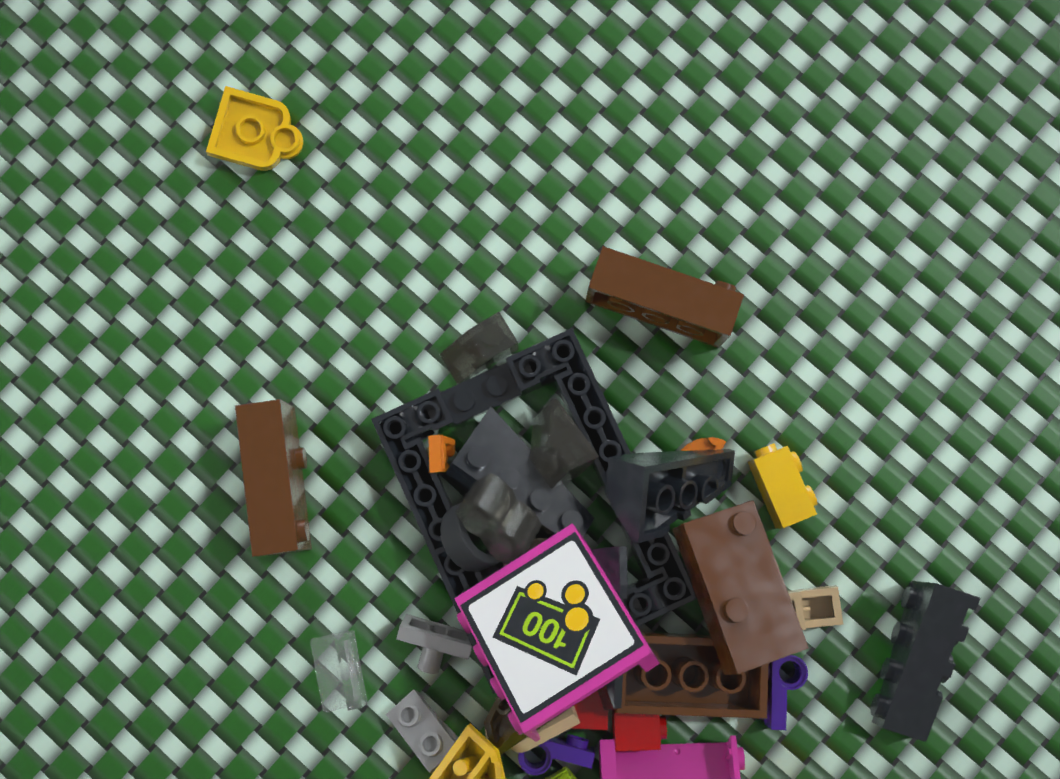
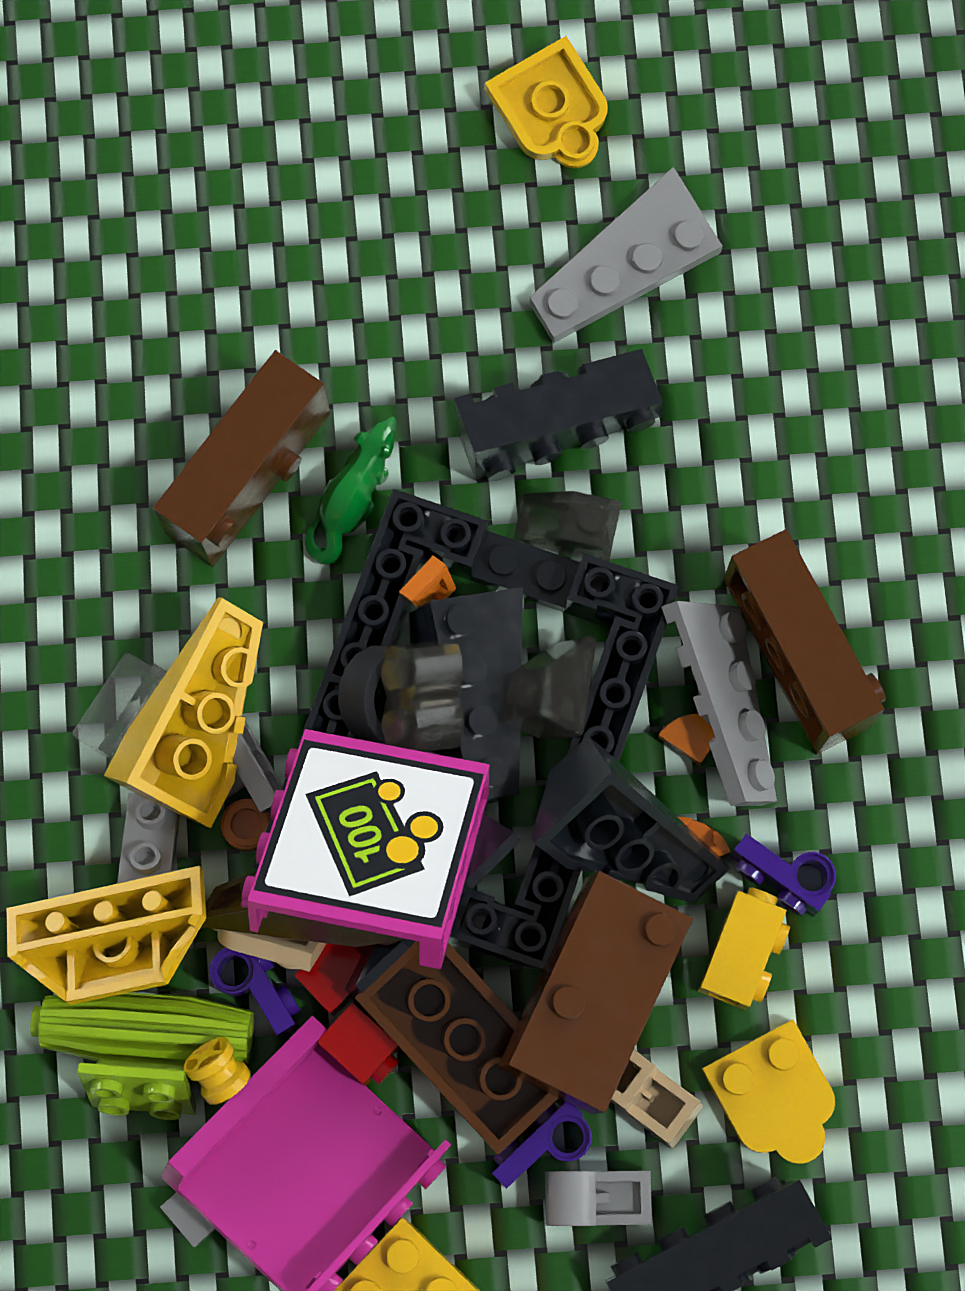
camera: 45 degrees right, 5 degrees down
none -> yellow wedge [104,597,263,828]
none -> orange tile [221,799,271,852]
none -> green animal [305,416,396,565]
none -> black wedge [454,349,663,481]
none -> light grey wing [529,167,722,344]
none -> light grey plate [545,1171,652,1226]
none -> orange tile [658,713,715,766]
none -> light grey wing [661,601,777,806]
none -> yellow plate [701,1019,835,1164]
none -> dark purple plate [730,833,836,917]

